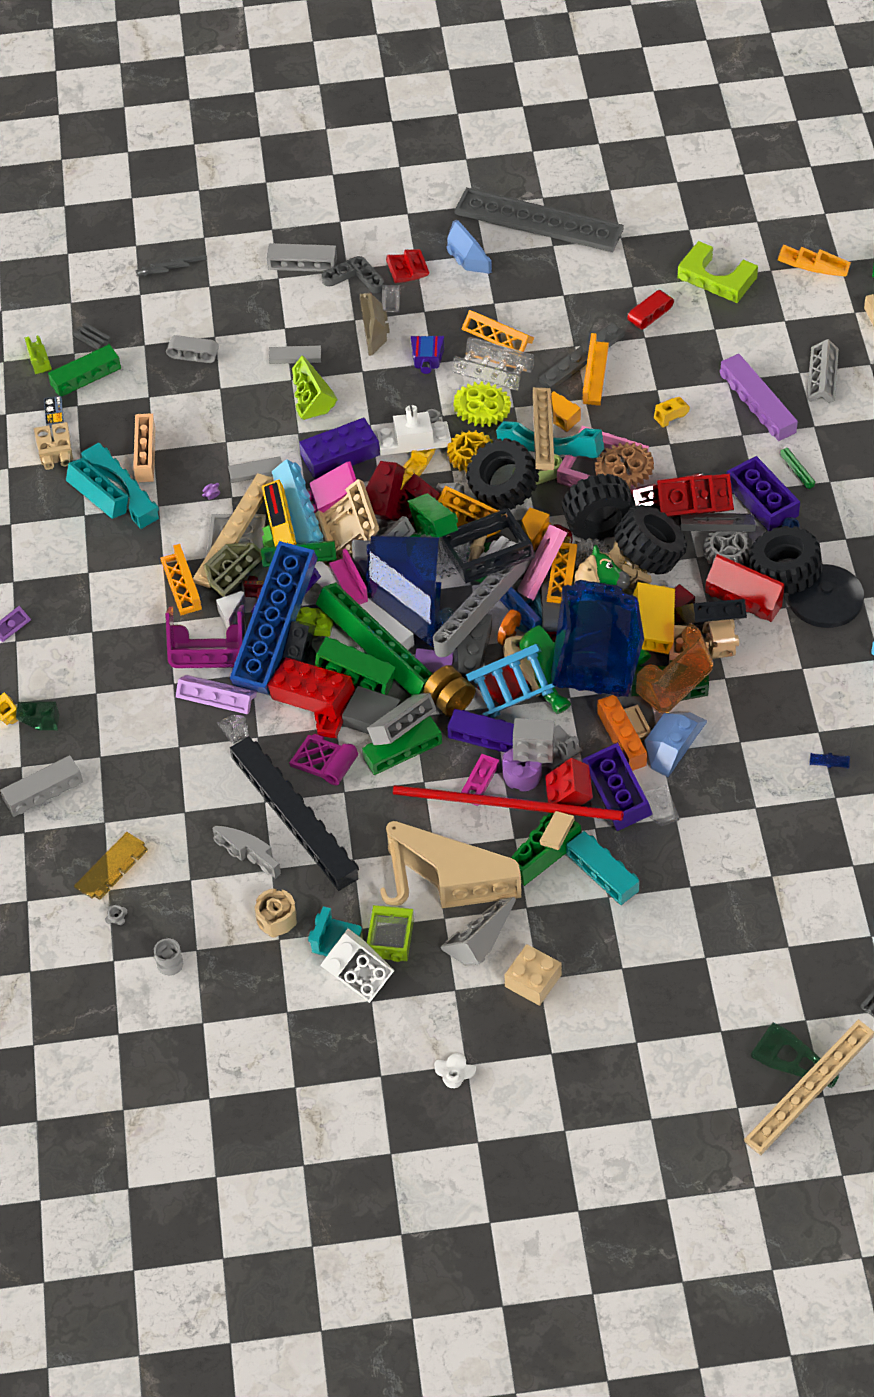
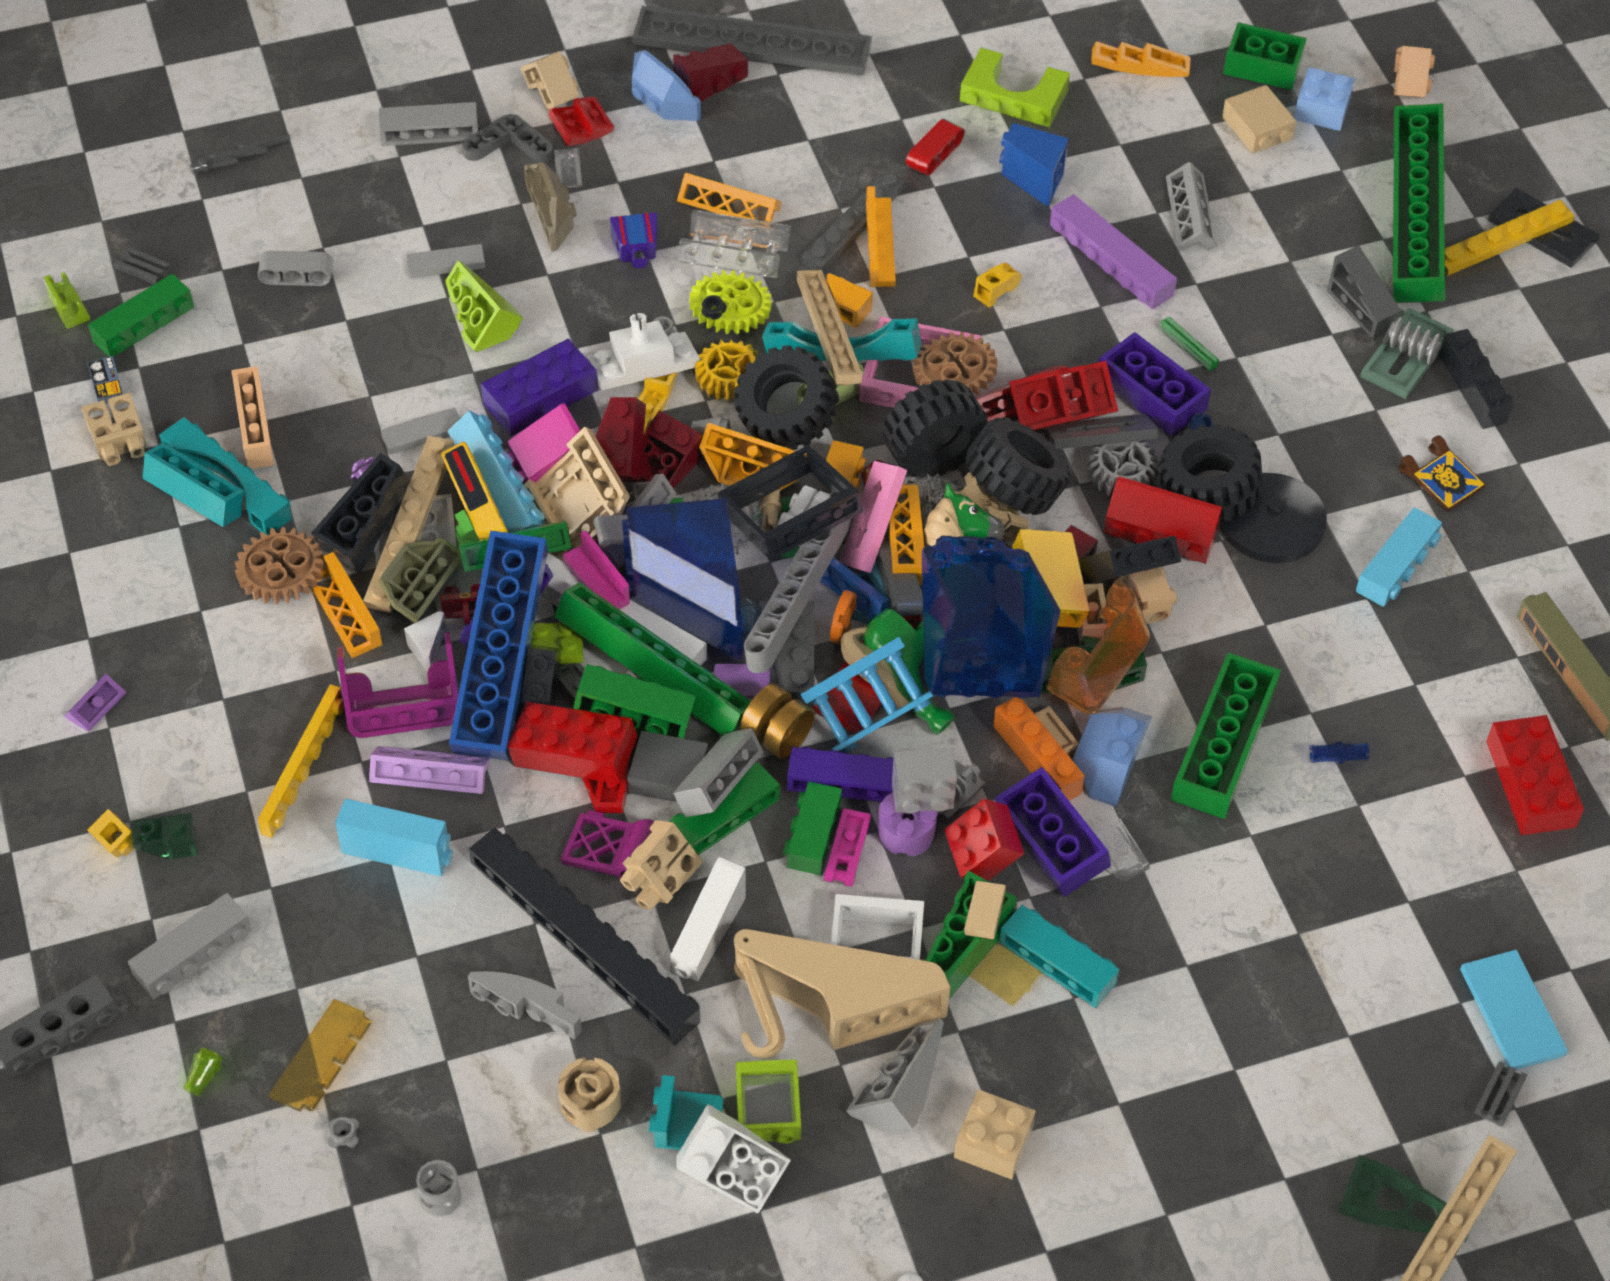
camera: 15 degrees left, 0 degrees up
clear slope [217,714,249,744] -> none
red piece [393,785,624,821] -> none
green wedge [408,493,458,538] -> none
none -> clear neon green cone [183,1048,223,1096]
none -> medium nougat gear [235,527,325,605]
none -> yellow plate [258,684,344,838]
none -> black wedge [311,453,410,574]
none -> medium azure brick [335,798,453,876]
none -> tan brick [520,51,579,109]
none -> tan hips [620,820,703,910]
none -> white slope [671,857,746,982]
none -> dark red wedge [673,44,748,101]
none -> black plate [701,295,726,320]
none -> green brick [783,781,842,875]
none -> white window [831,894,924,960]
none -> clear yellow piece [971,944,1042,1007]
none -> blue slope [999,123,1069,206]
none -> green brick [1171,652,1281,819]

